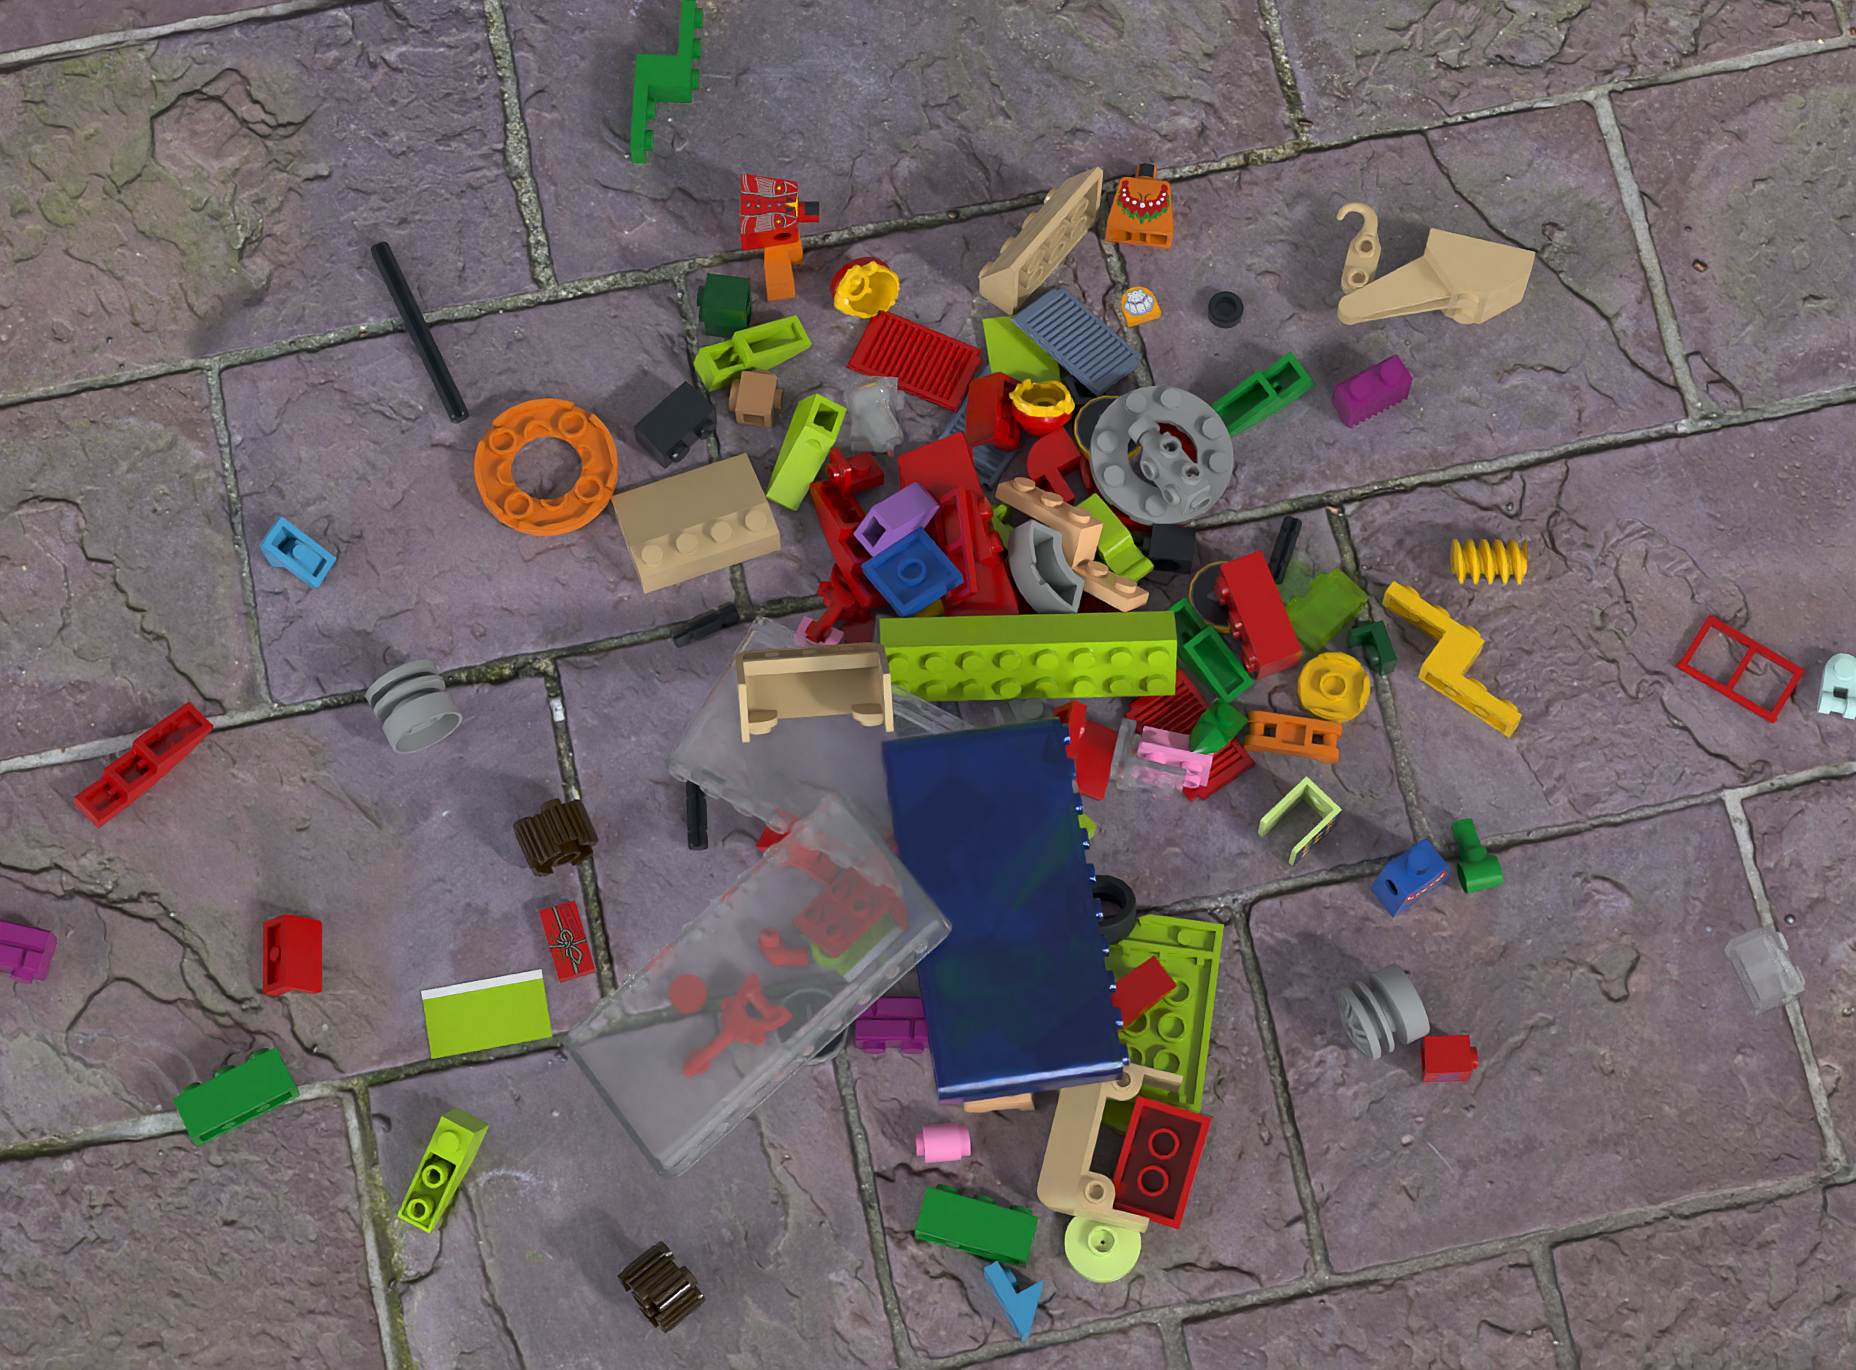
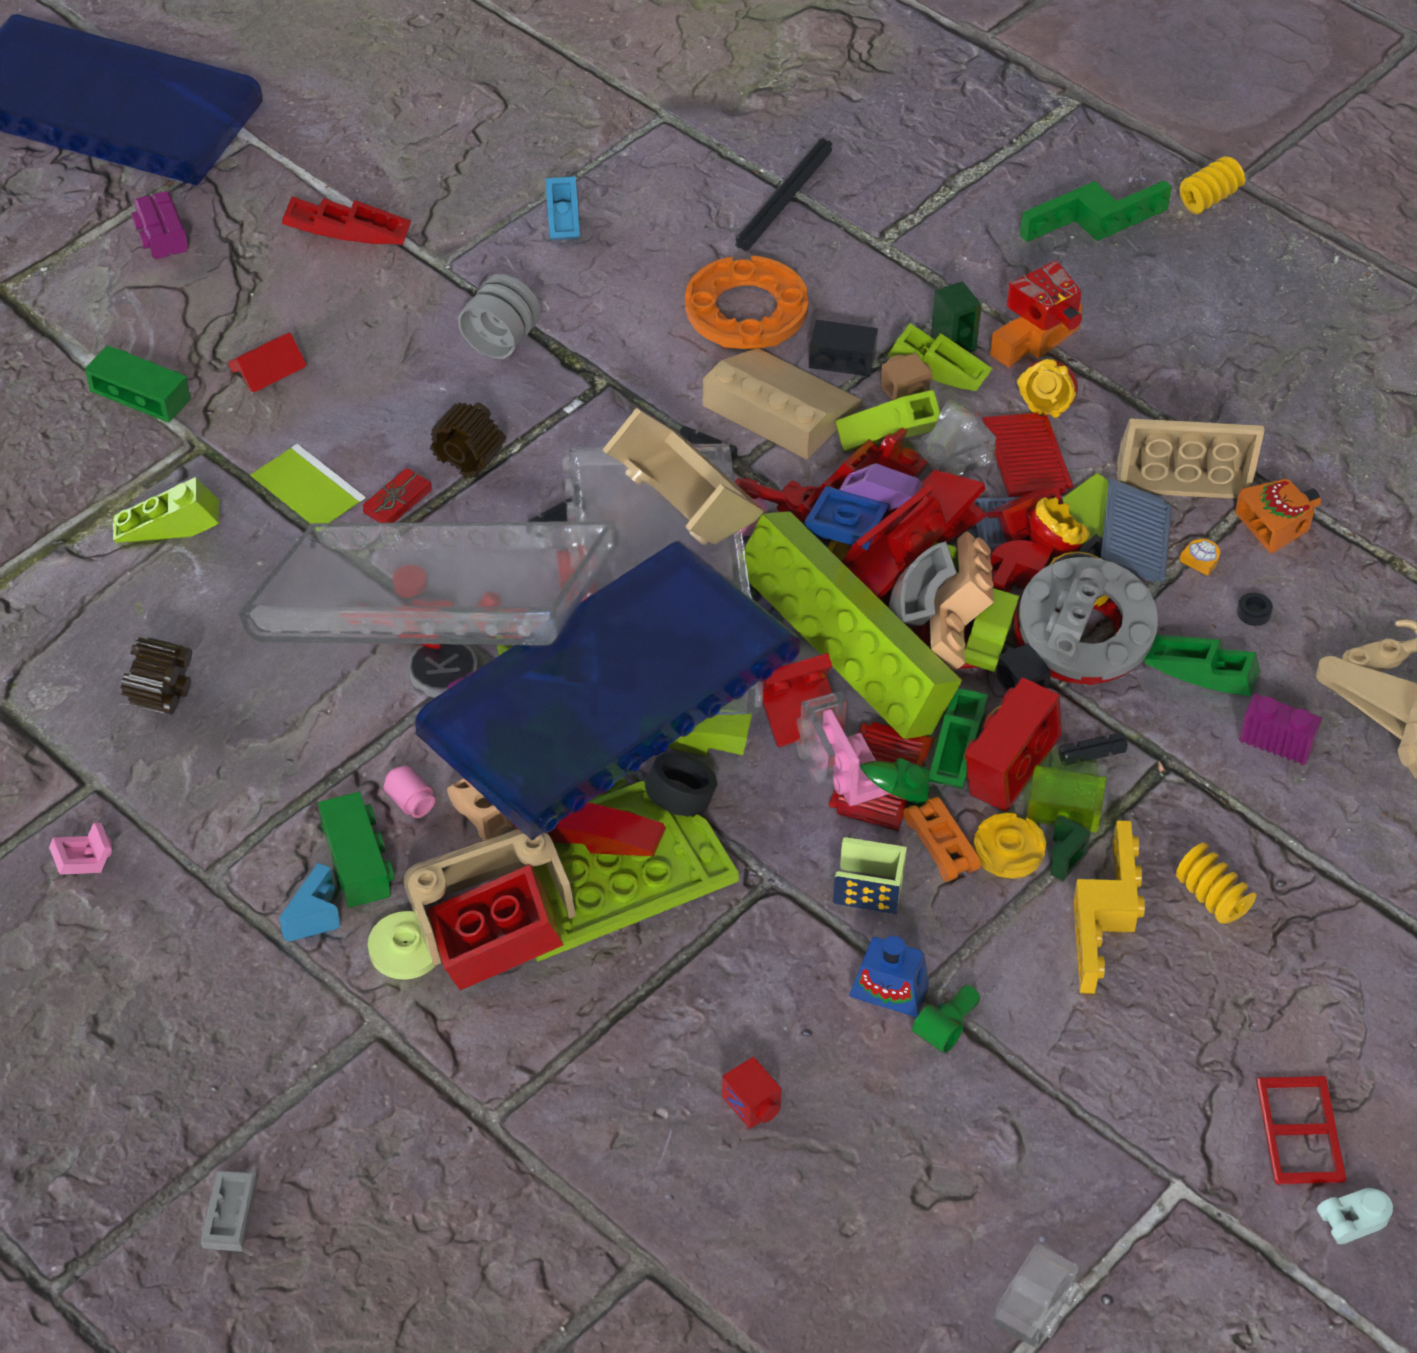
camera: 55 degrees right, 20 degrees down
light grey wheel [1335,963,1430,1062] -> none

